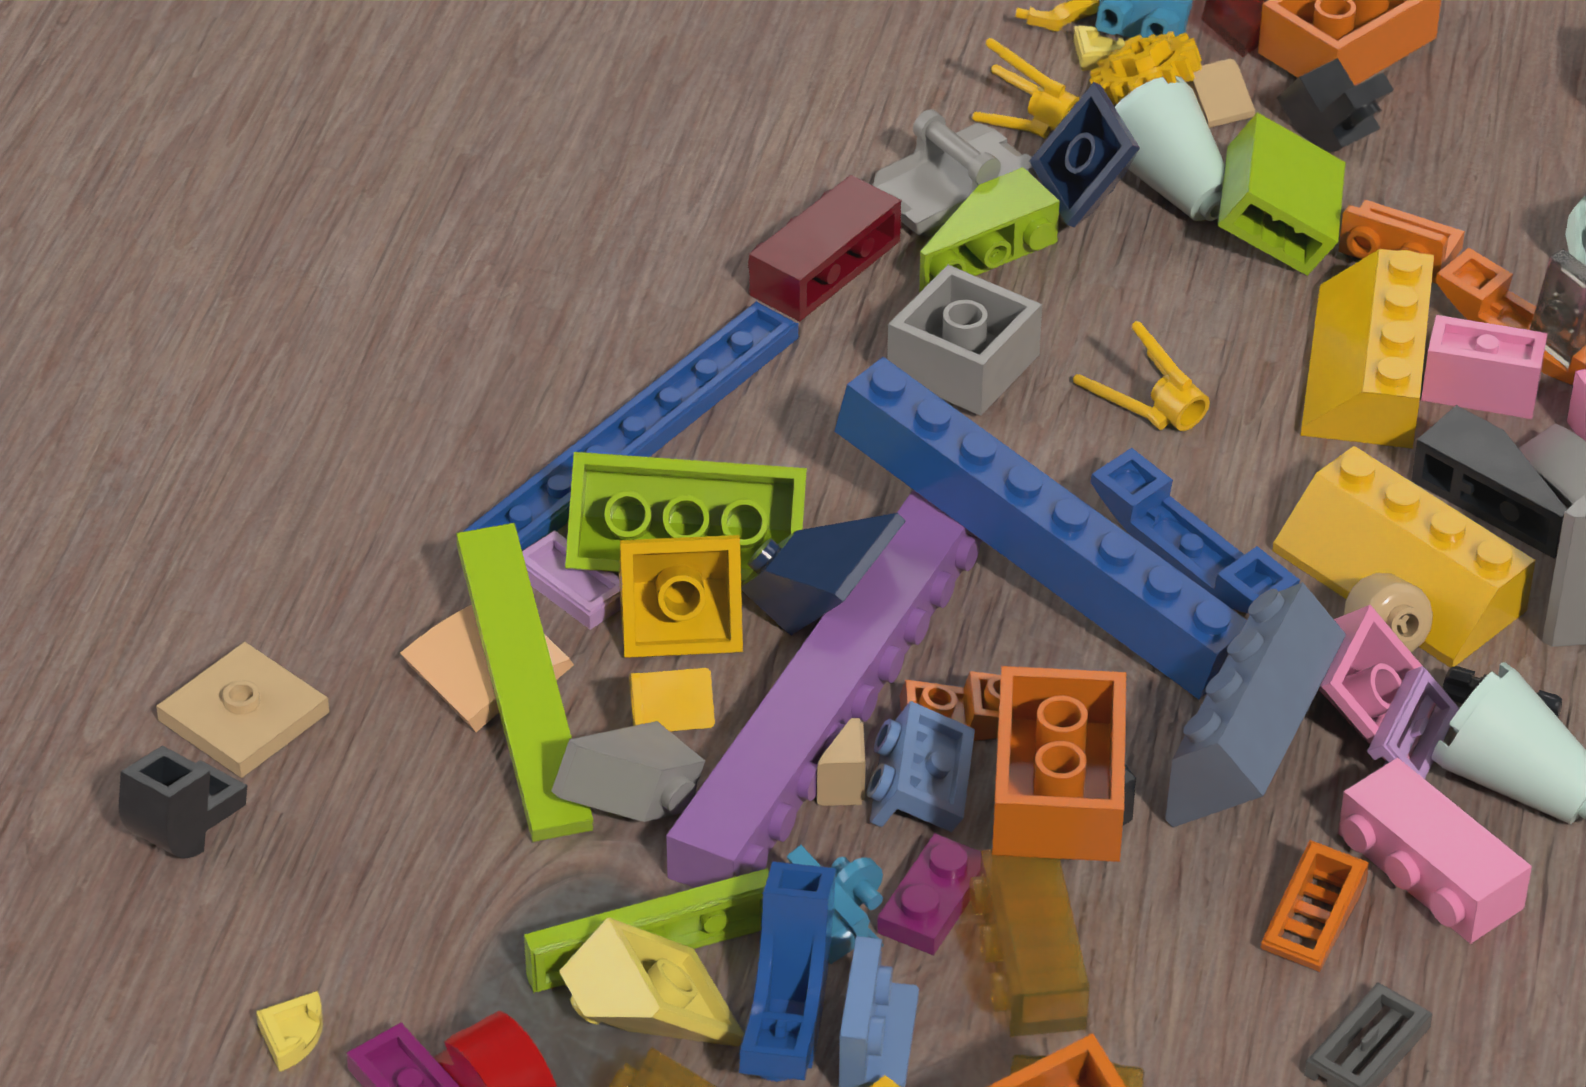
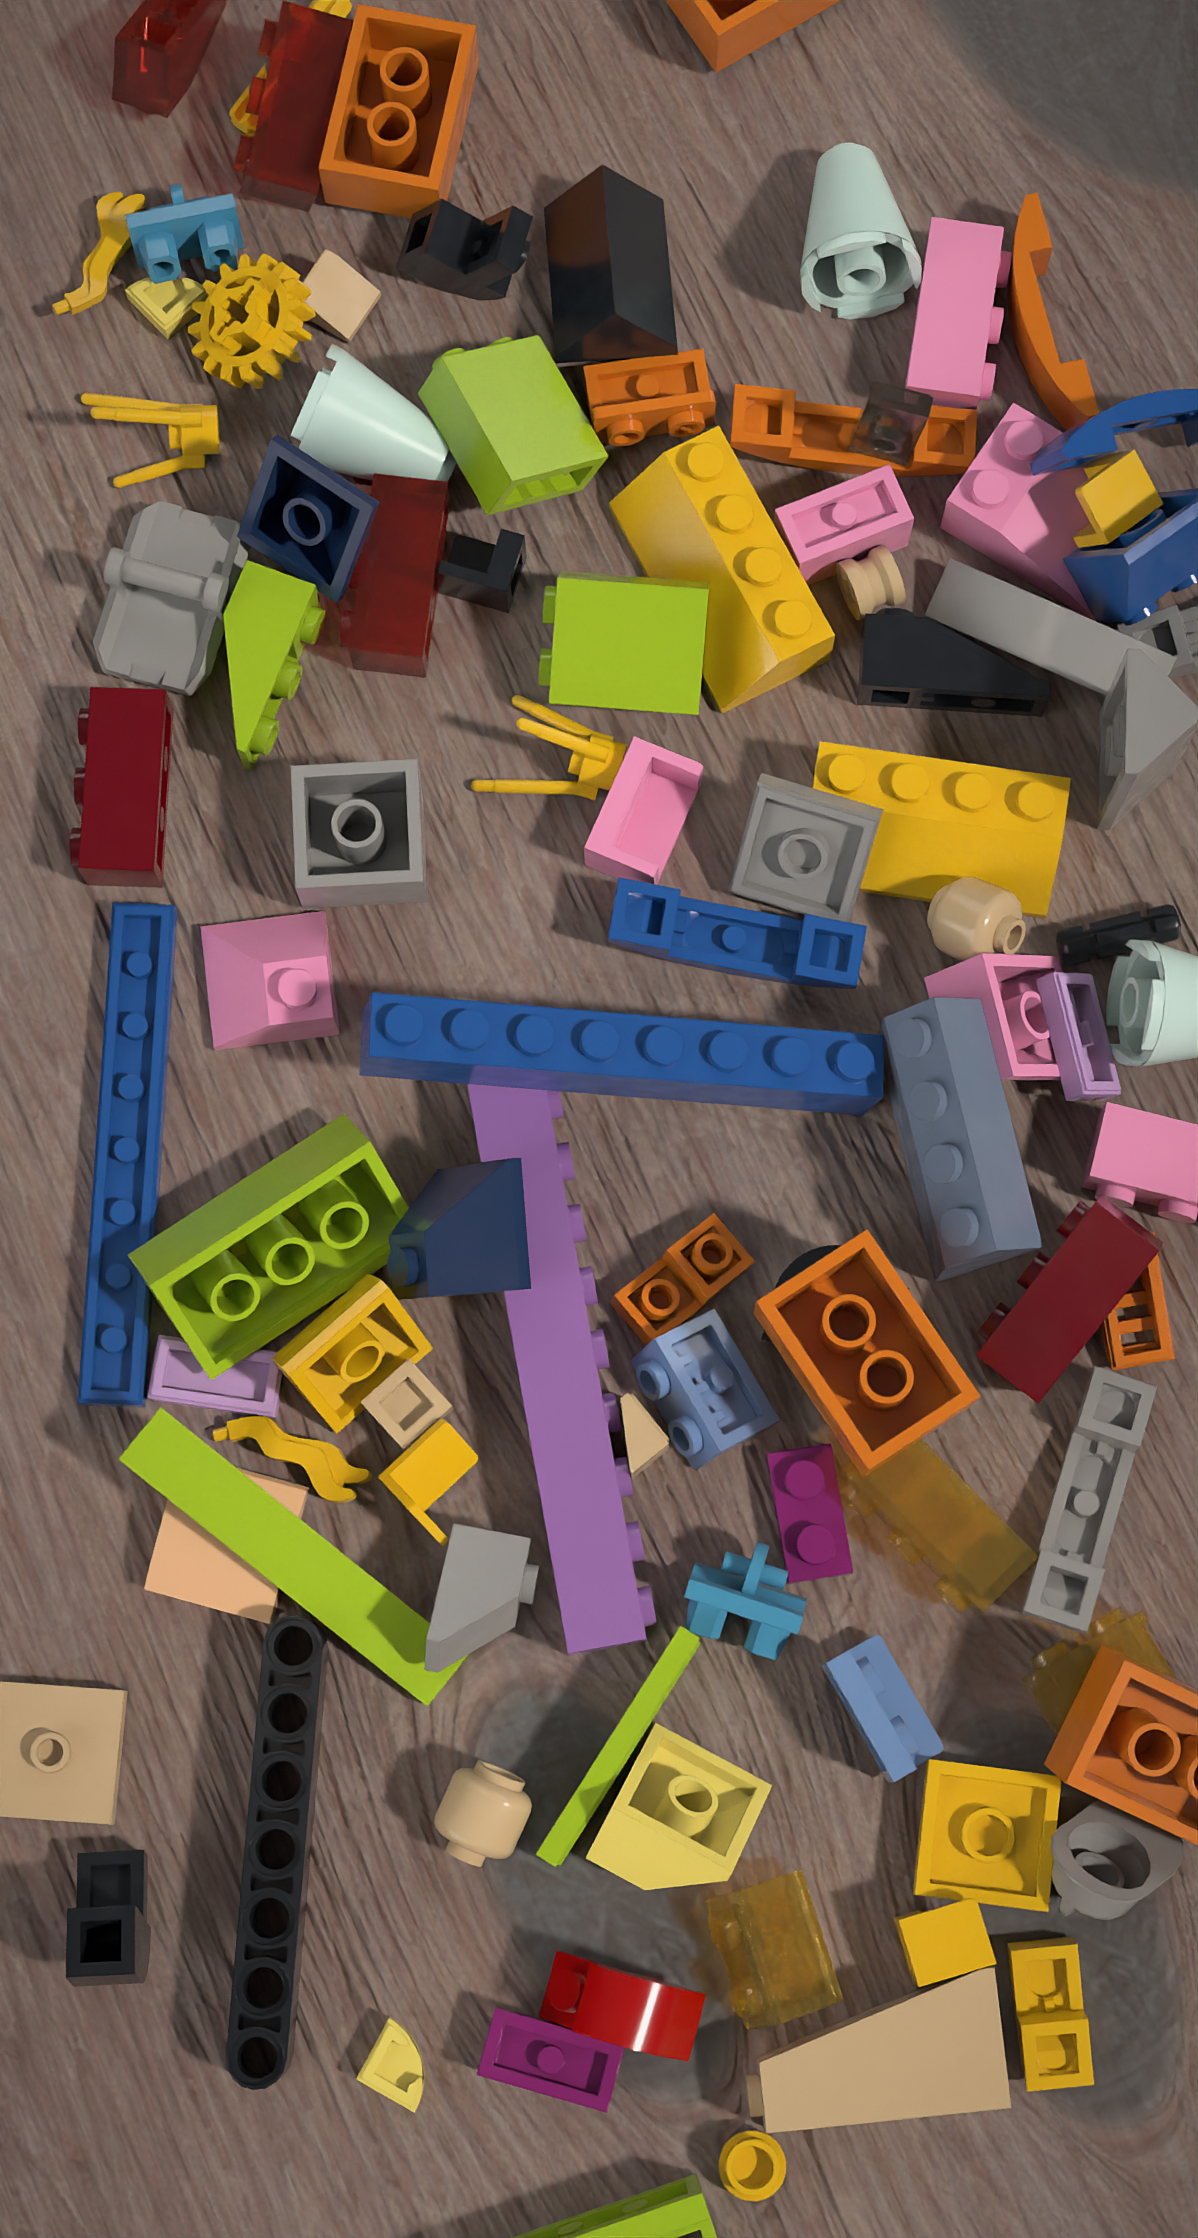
camera: 35 degrees left, 35 degrees up
blue arch [739,861,836,1081] -> none
none -> bright pink slope [200,911,340,1050]
none -> yellow hair [213,1415,372,1503]
none -> black beam [226,1615,329,2090]
none -> clear red brick [340,473,451,678]
none -> tan plate [361,1358,454,1451]
none -> tan head [434,1760,532,1867]
none -> black panel [436,529,527,613]
none -> lime brick [538,571,710,715]
none -> black slope [544,164,678,363]
none -> bright pink panel [584,736,703,885]
none -> light grey tile [728,773,883,922]
none -> tan wheel [836,545,906,620]
none -> dark red brick [976,1195,1163,1404]
none -> light grey slope [1021,1366,1157,1634]

